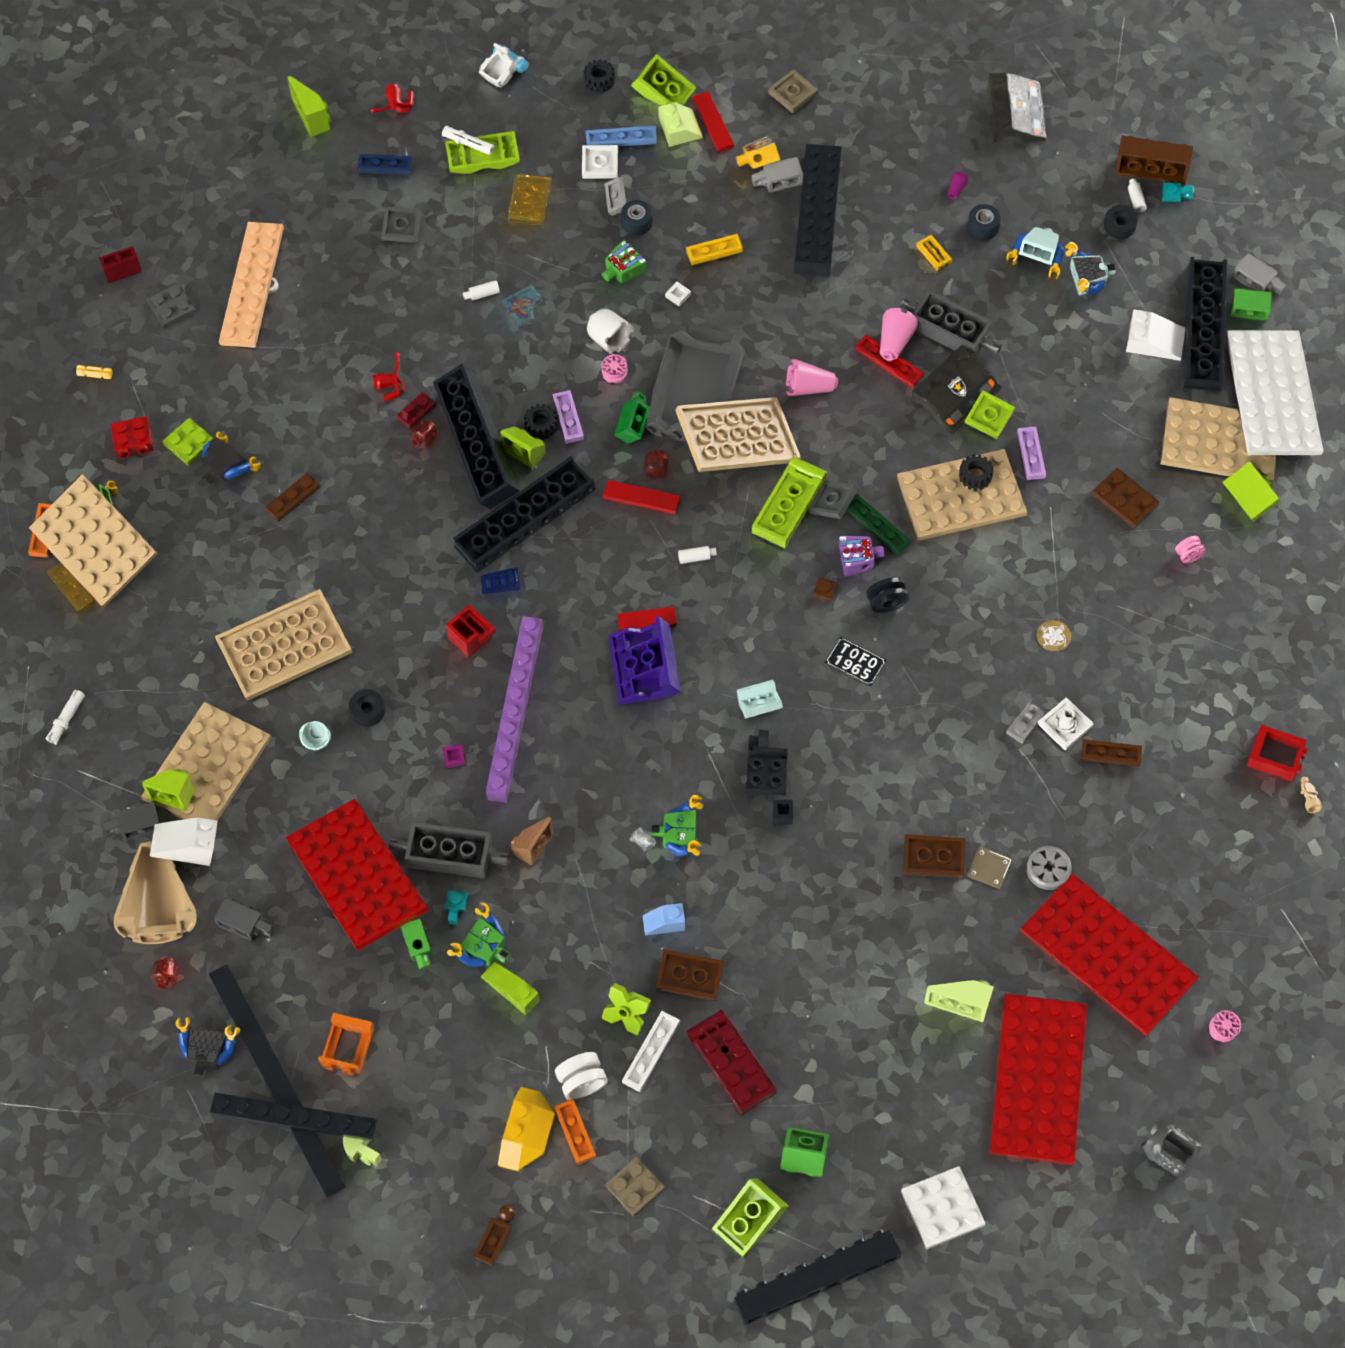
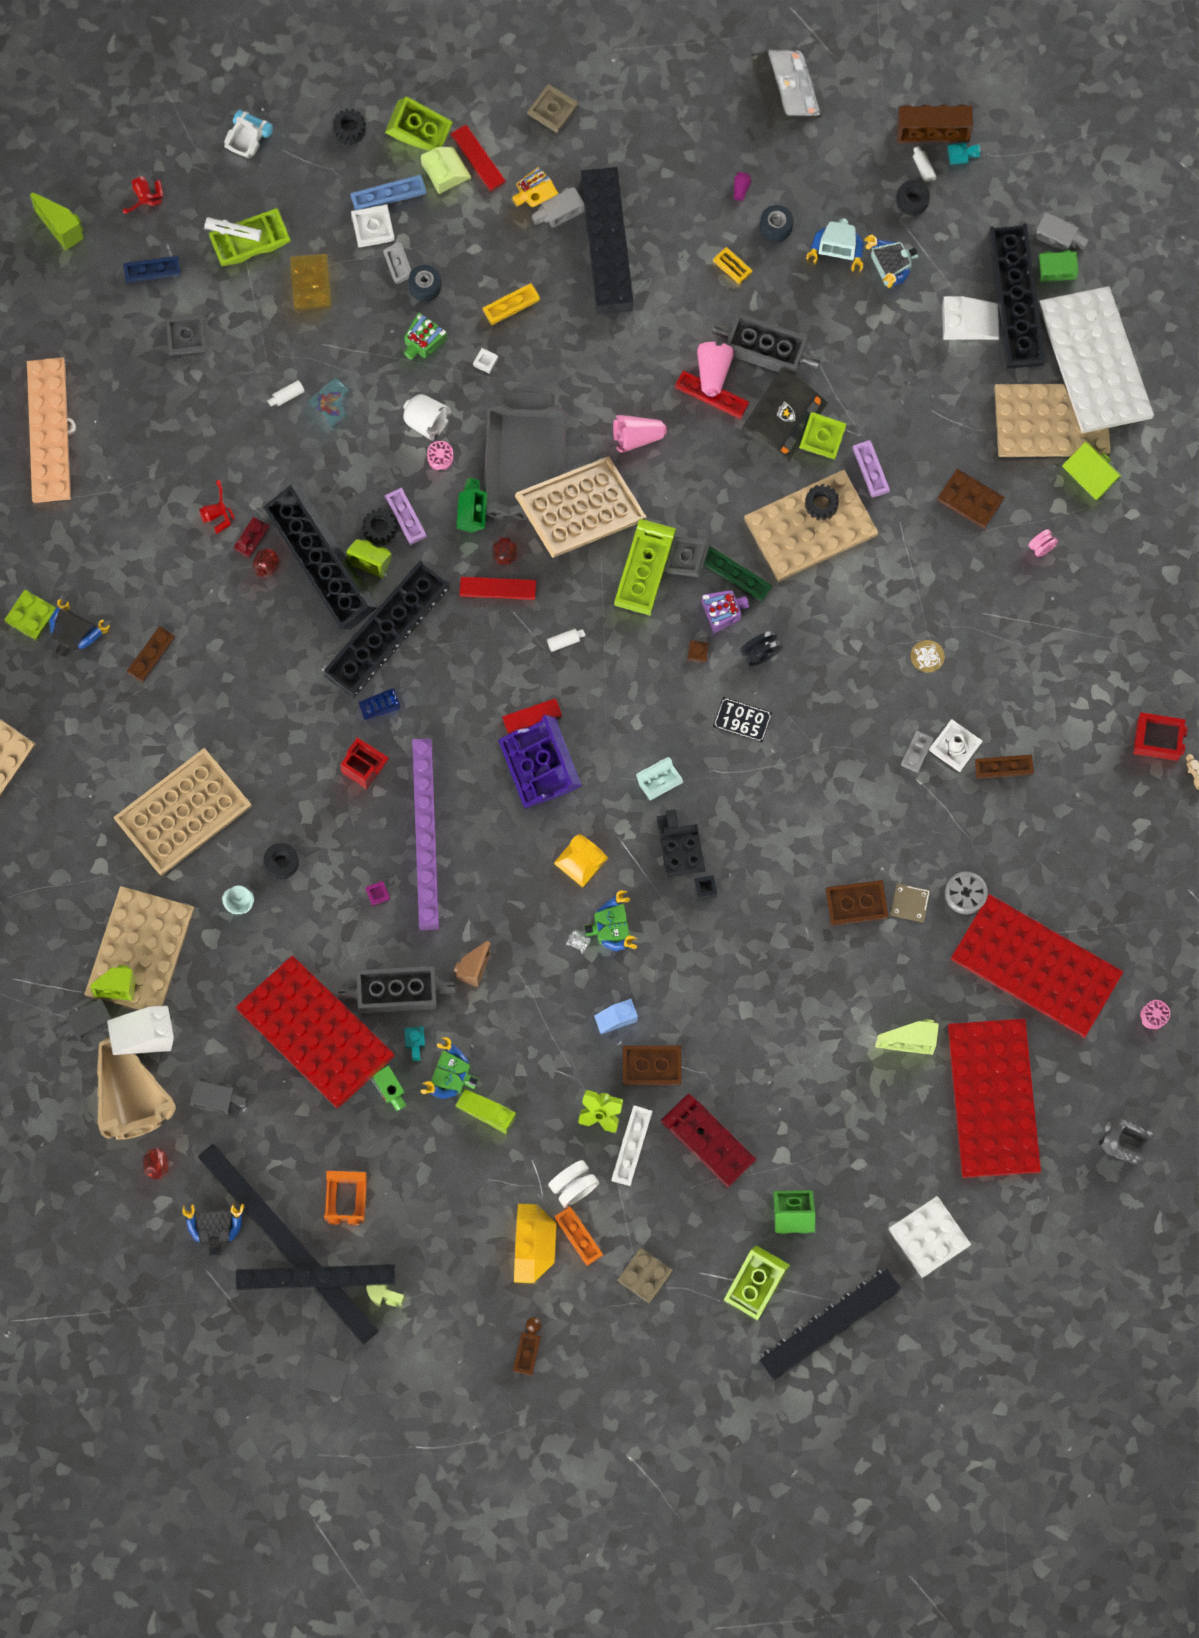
camera: 15 degrees left, 10 degrees up
none -> yellow slope [554,834,608,887]

